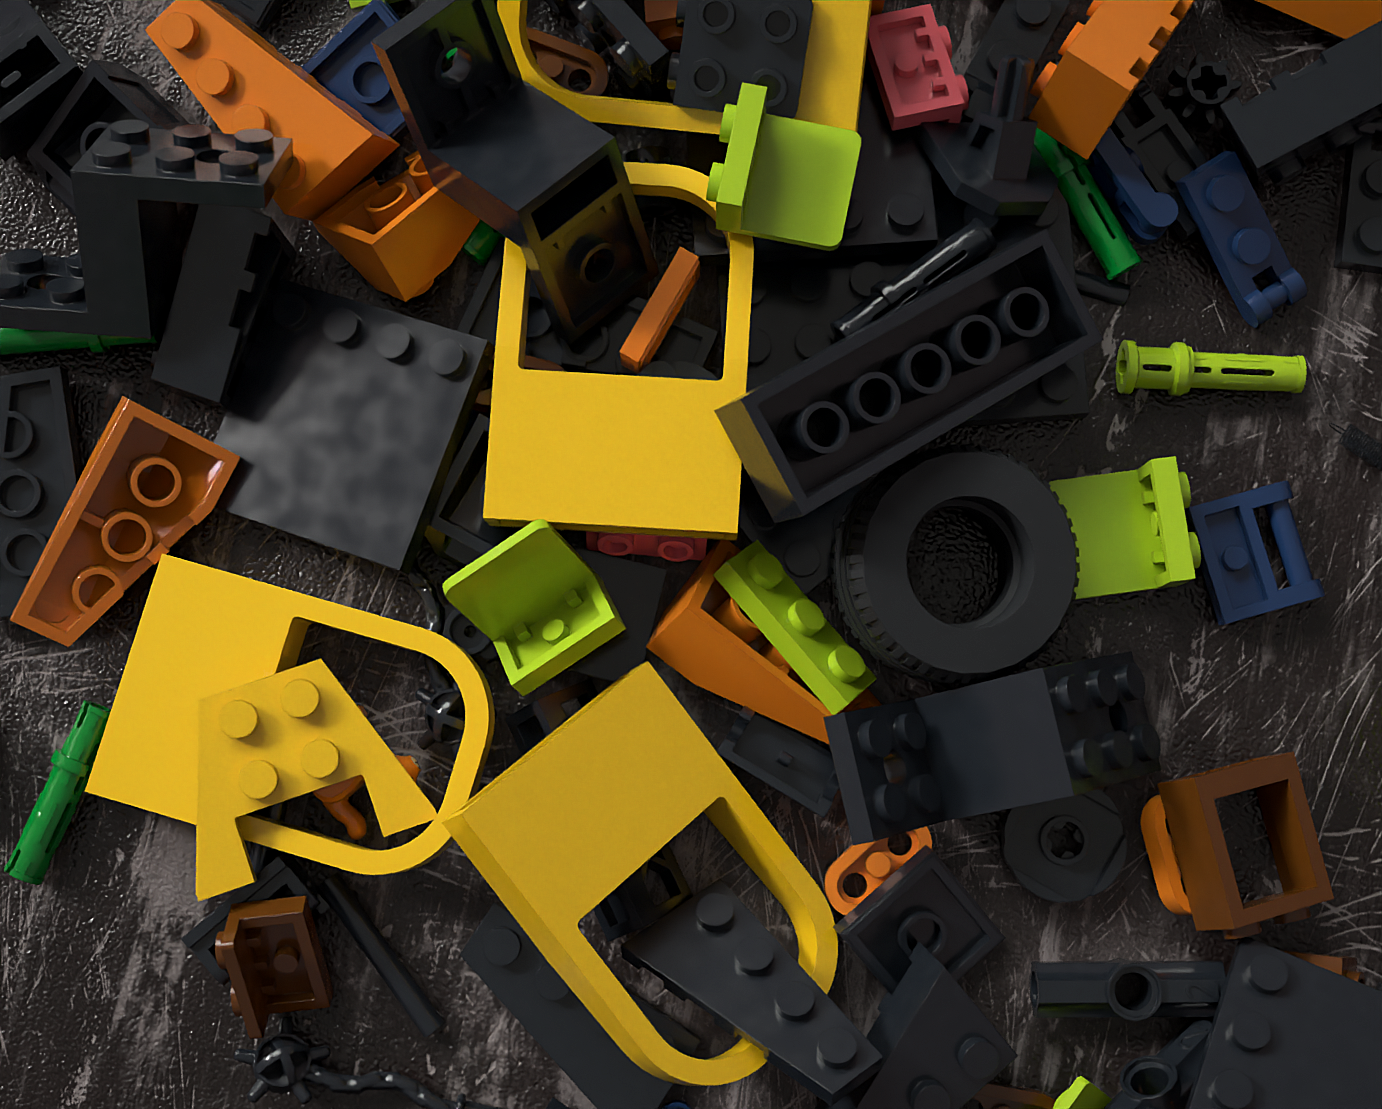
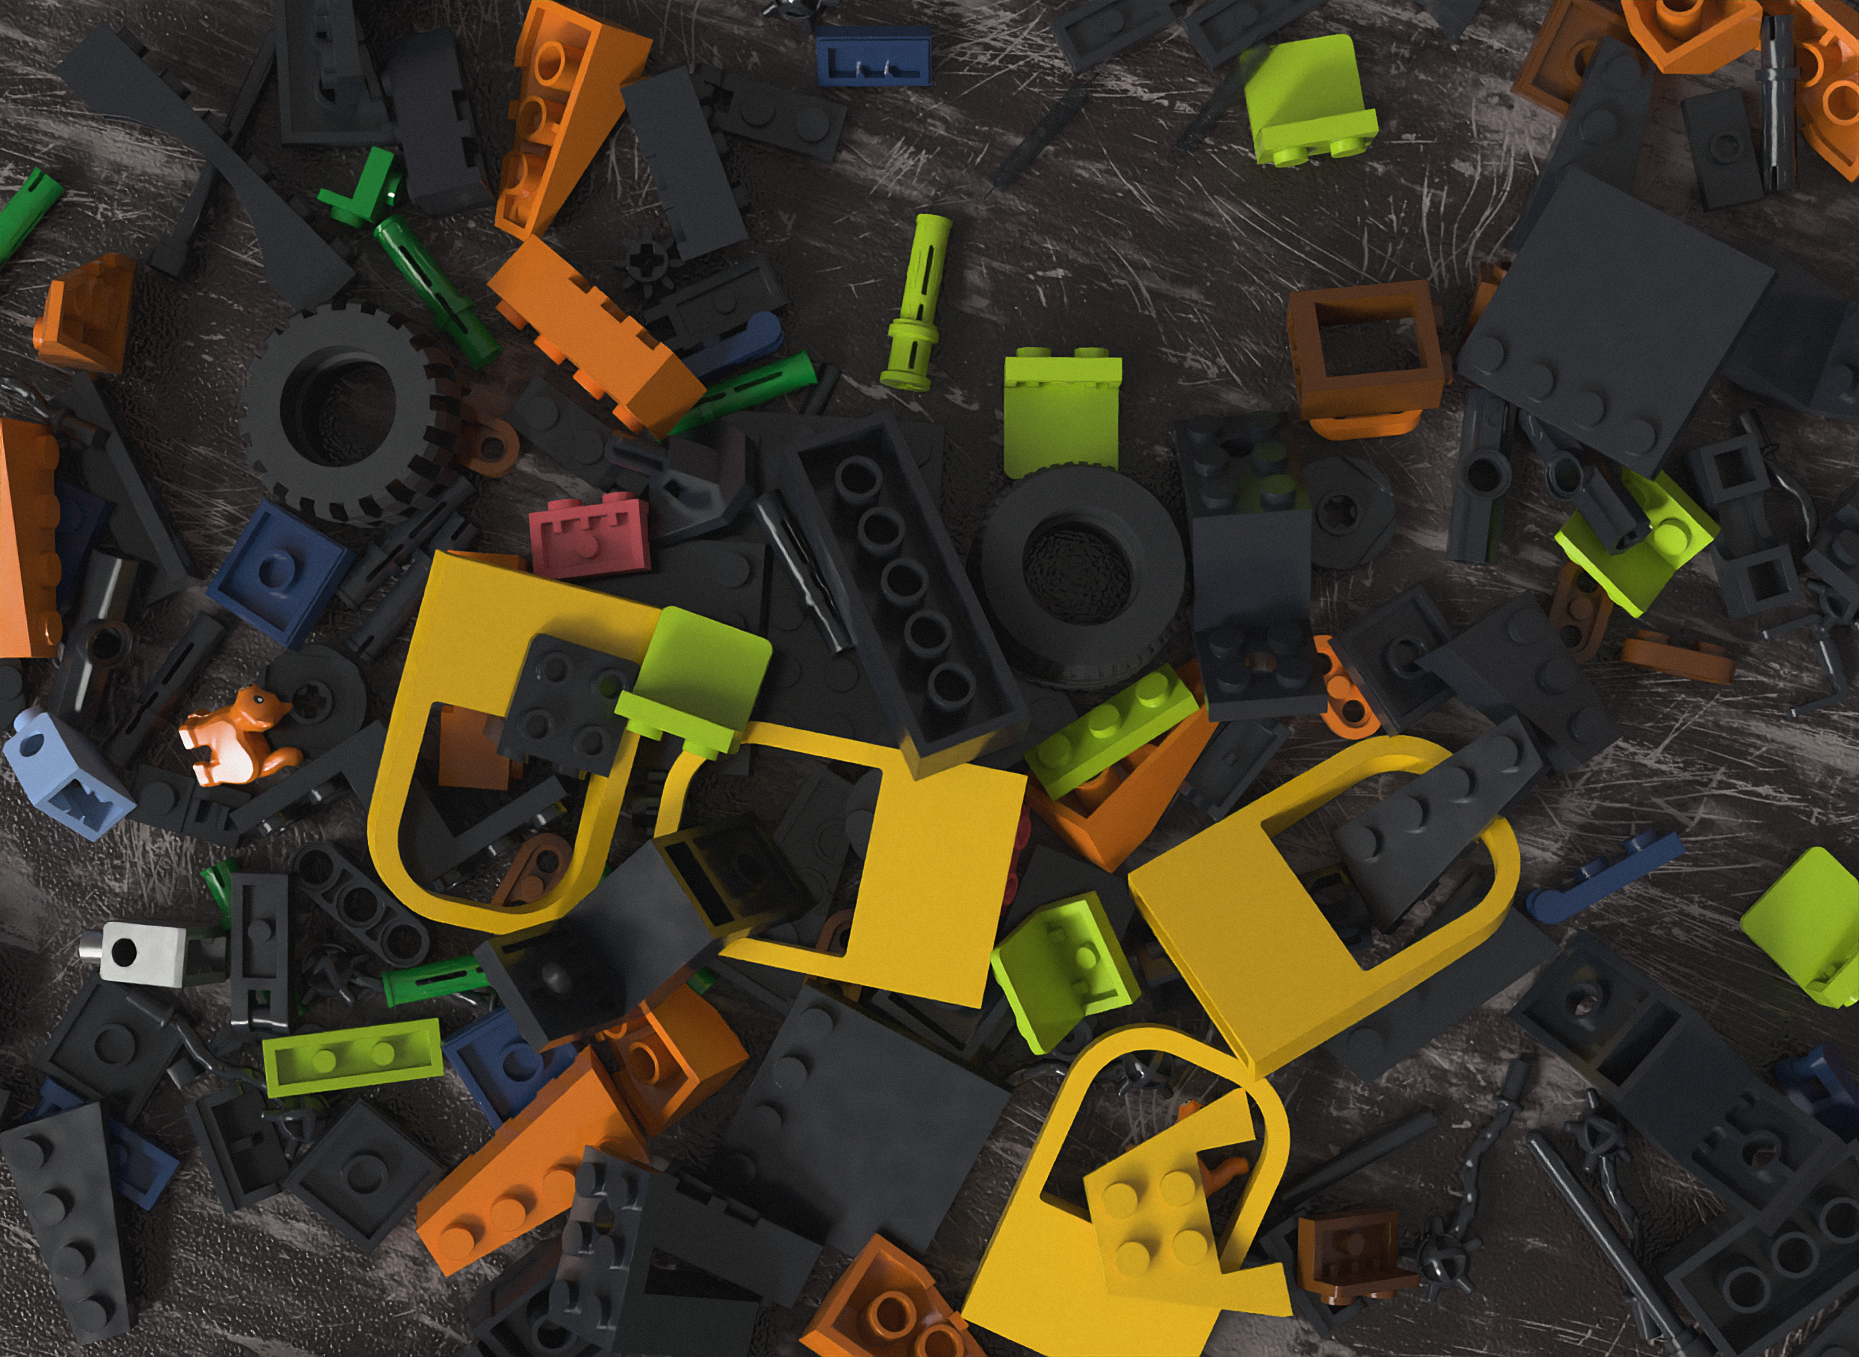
camera: 80 degrees left, 5 degrees up
orange tile [619,247,700,374] -> none
dark blue plate [1174,151,1308,328] -> none
dark blue plate [1185,480,1326,626] -> none

